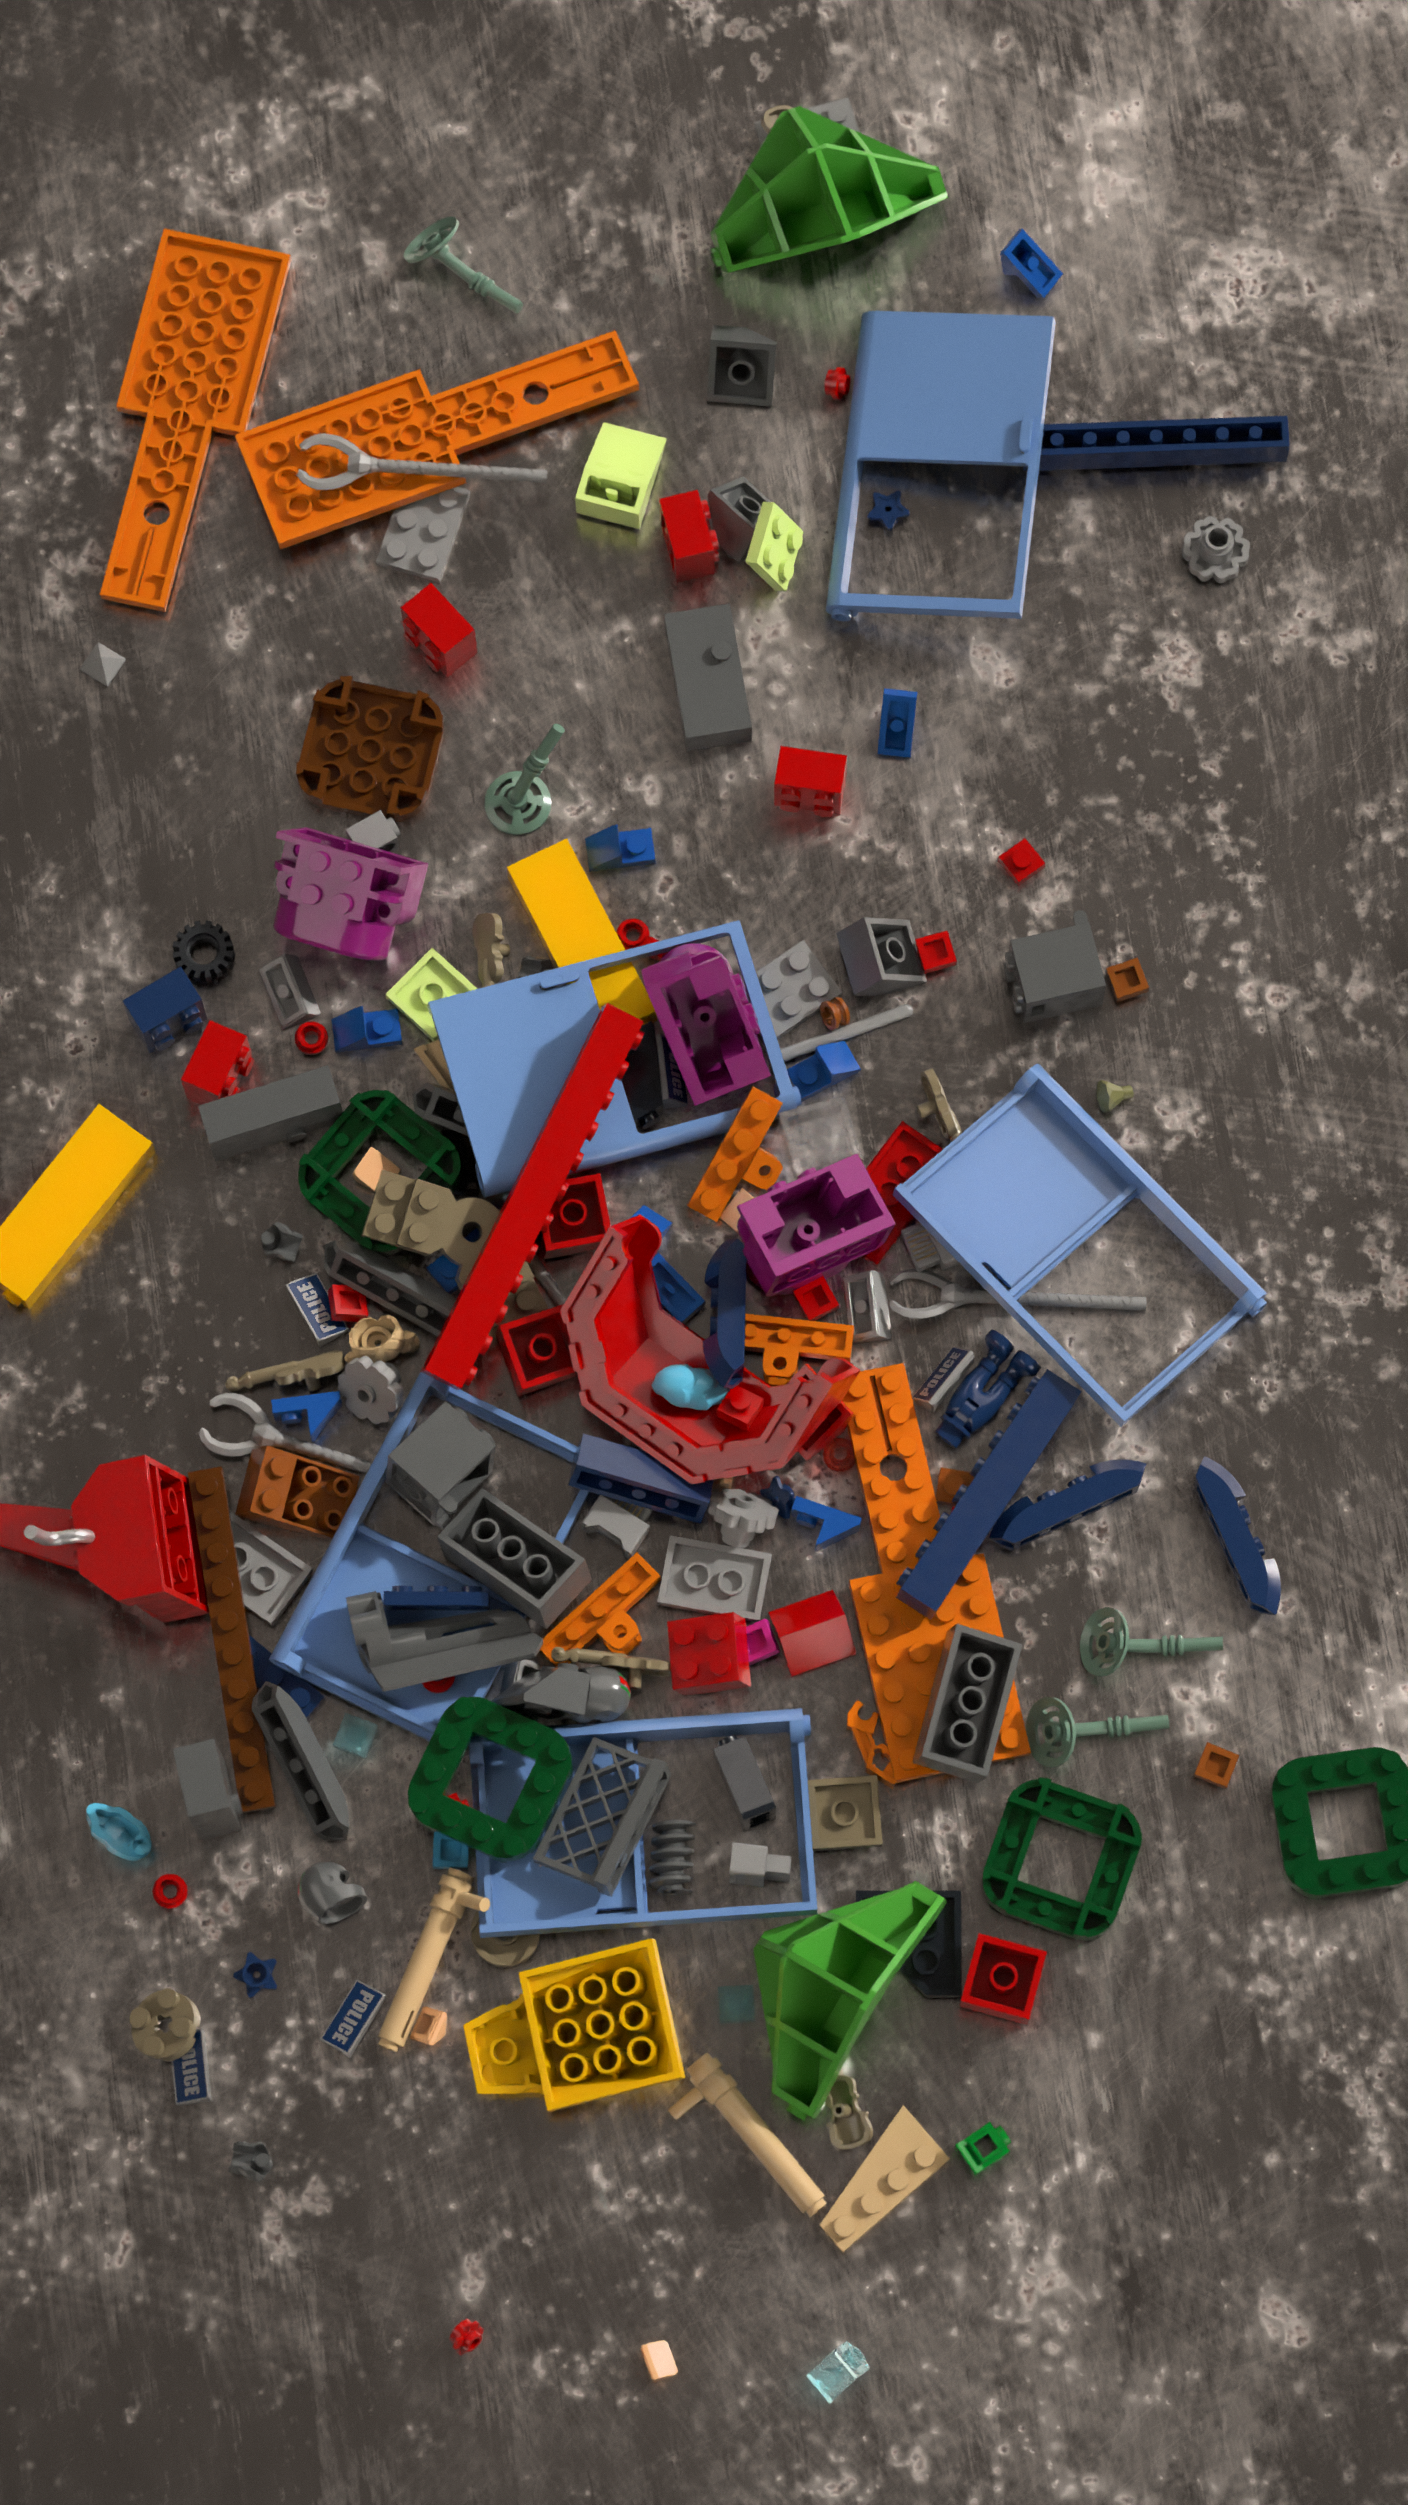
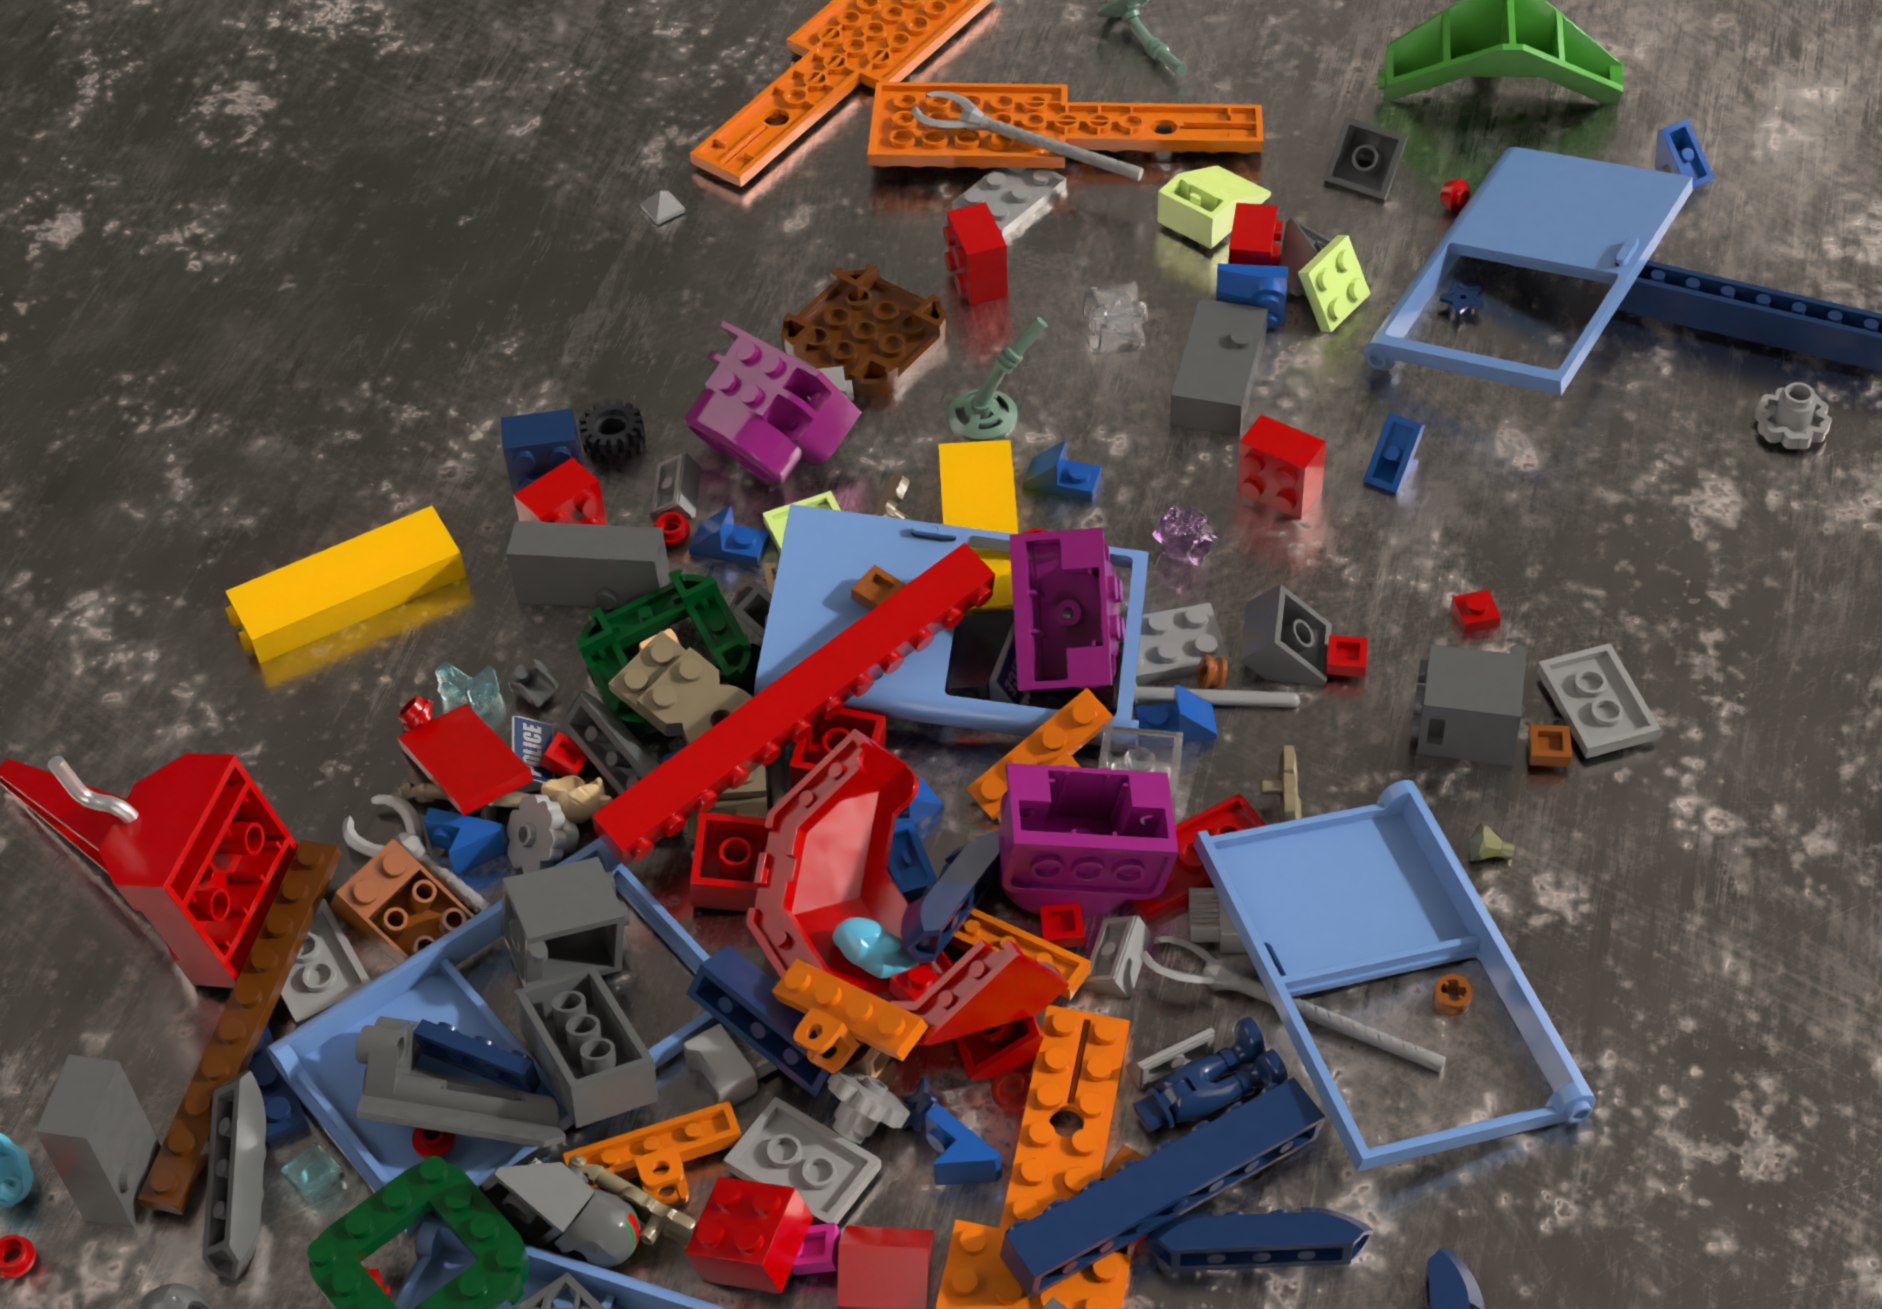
camera: 25 degrees right, 25 degrees down
none -> red plate [397,695,433,731]
none -> red tile [397,704,534,816]
none -> clear light blue bracket [435,661,500,713]
none -> orange plate [771,958,928,1073]
none -> dark orange plate [851,565,906,611]
none -> clear brick [1083,282,1148,356]
none -> clear purple brick [1152,505,1221,566]
none -> blue slope [1216,263,1288,329]
none -> dark orange bush [1432,974,1473,1016]
none -> light grey plate [1537,643,1661,758]

